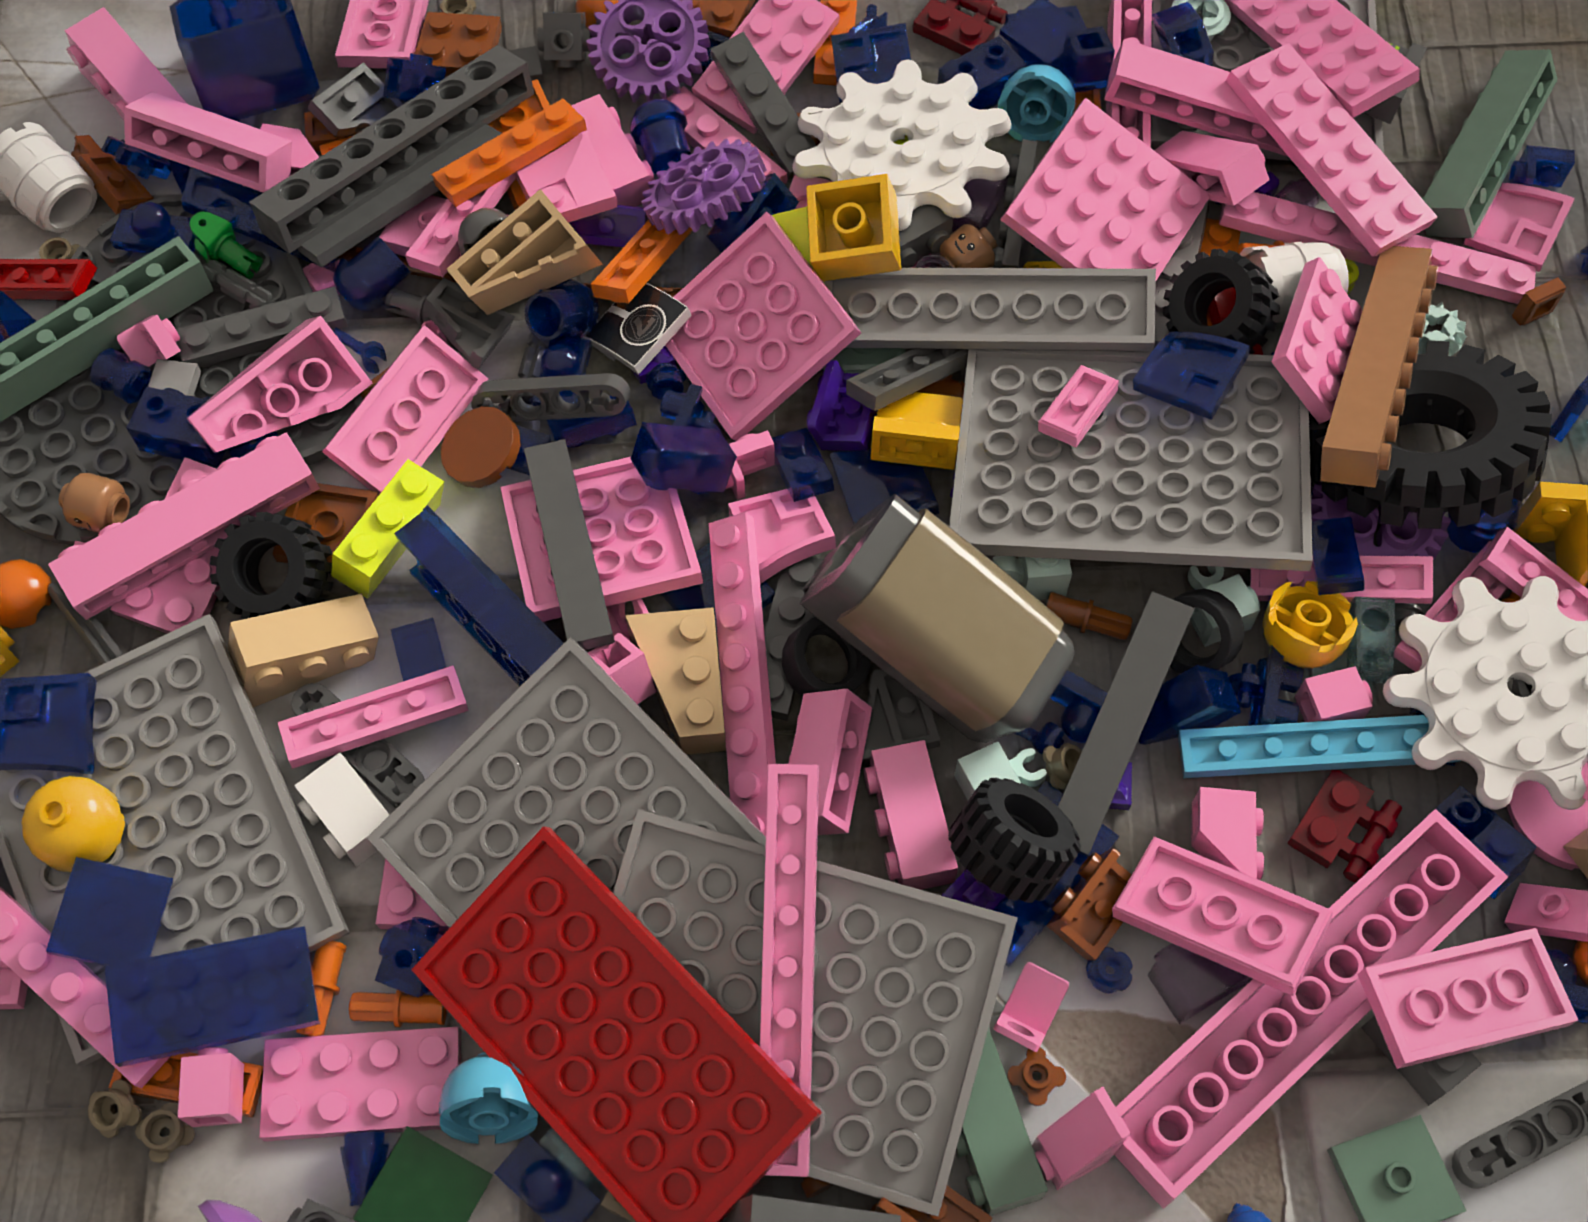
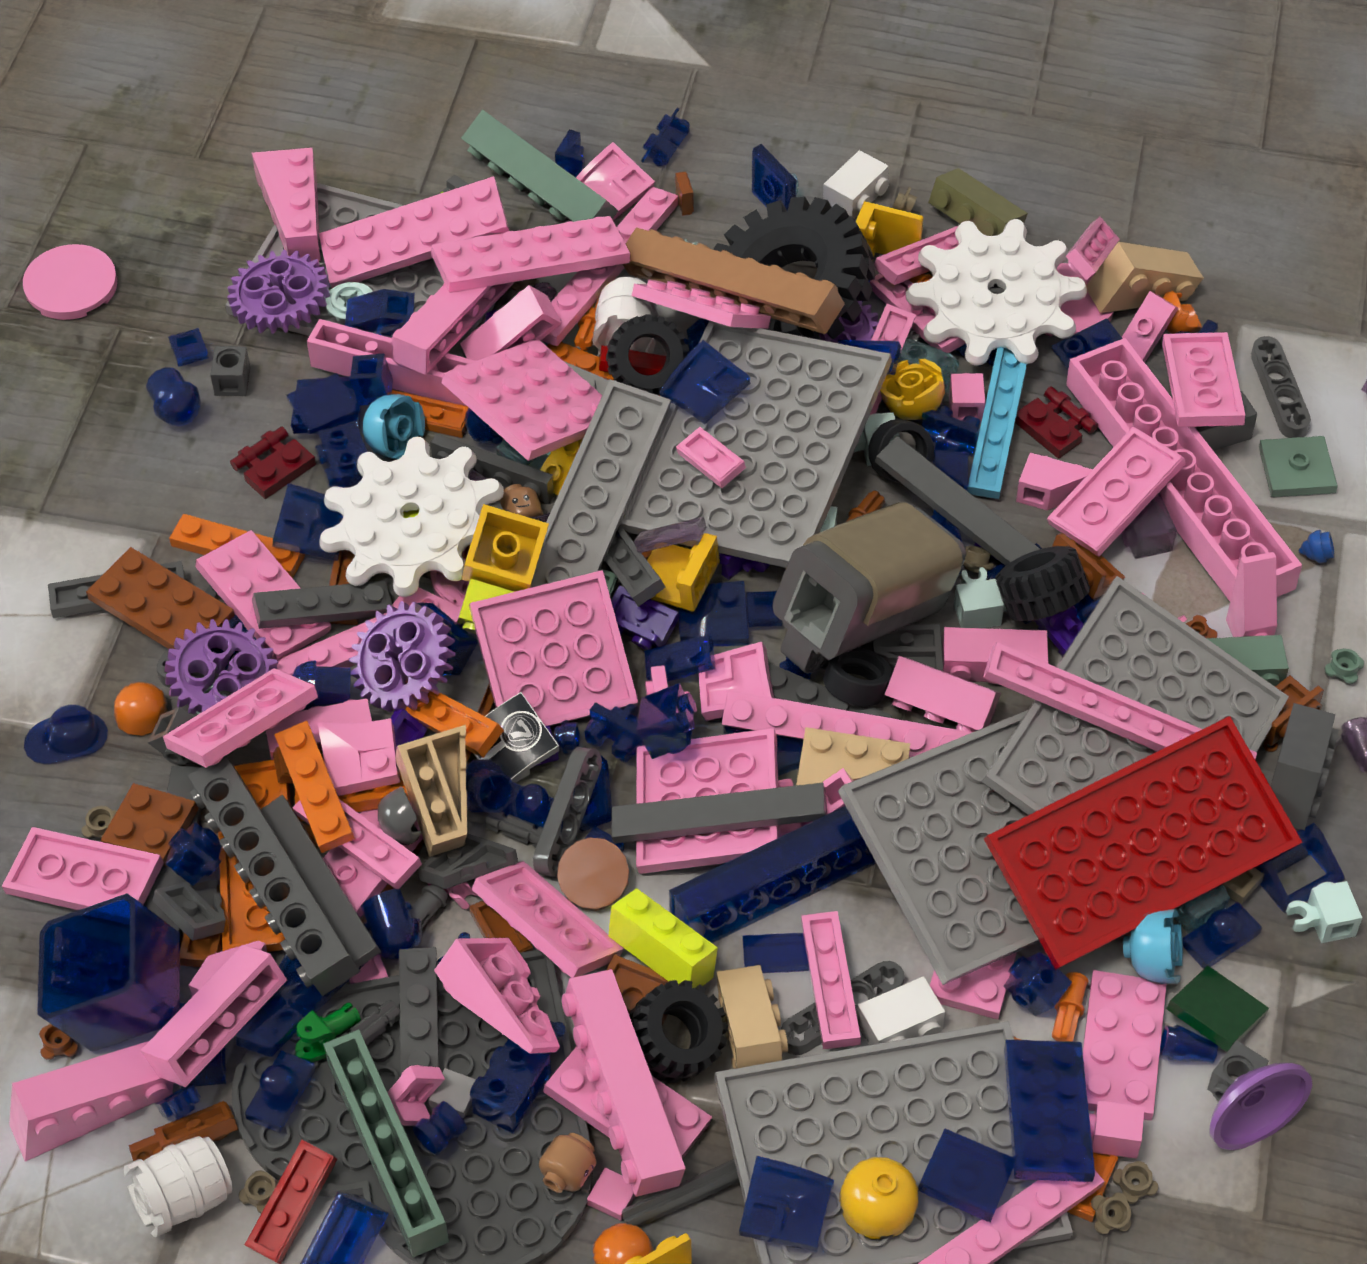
camera: 75 degrees left, 10 degrees down
clear blue hand [848,4,888,38] -> none
clear blue plate [1086,947,1133,994] -> none
none -> bright pink plate [163,668,318,768]
none -> tile [634,516,707,553]

